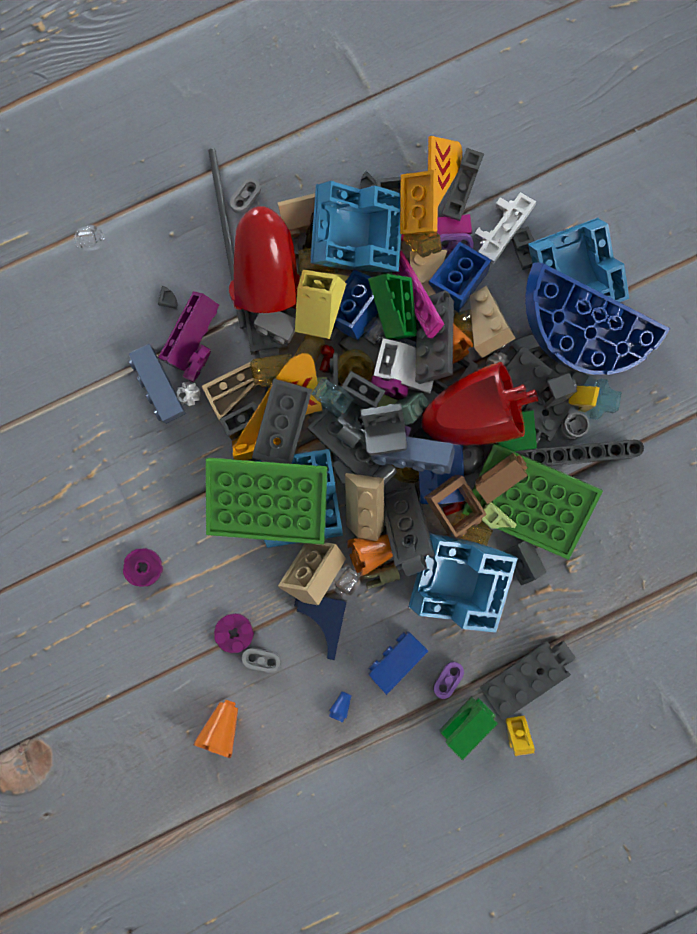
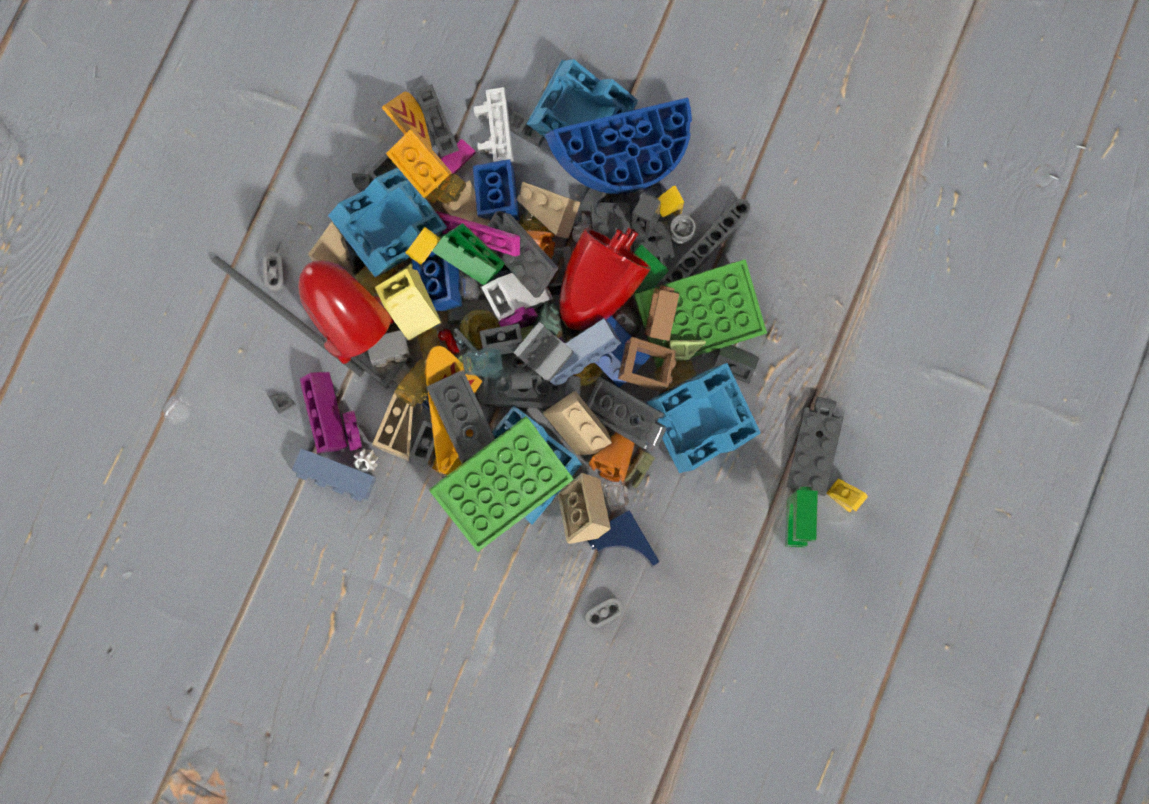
camera: 40 degrees left, 5 degrees down
magenta plate [123,548,163,587] -> none
orange cone [193,699,238,758] -> none
magenta plate [214,613,254,653] -> none
blue cone [329,691,352,723] -> none
blue slope [368,631,428,695] -> none
medium lavender plate [433,661,464,699] -> none
medium lavender plate [436,233,474,254] -> none
red arm [442,501,465,516] -> none
clear light blue brick [590,378,622,420] -> none
none -> yellow slope [405,227,441,265]

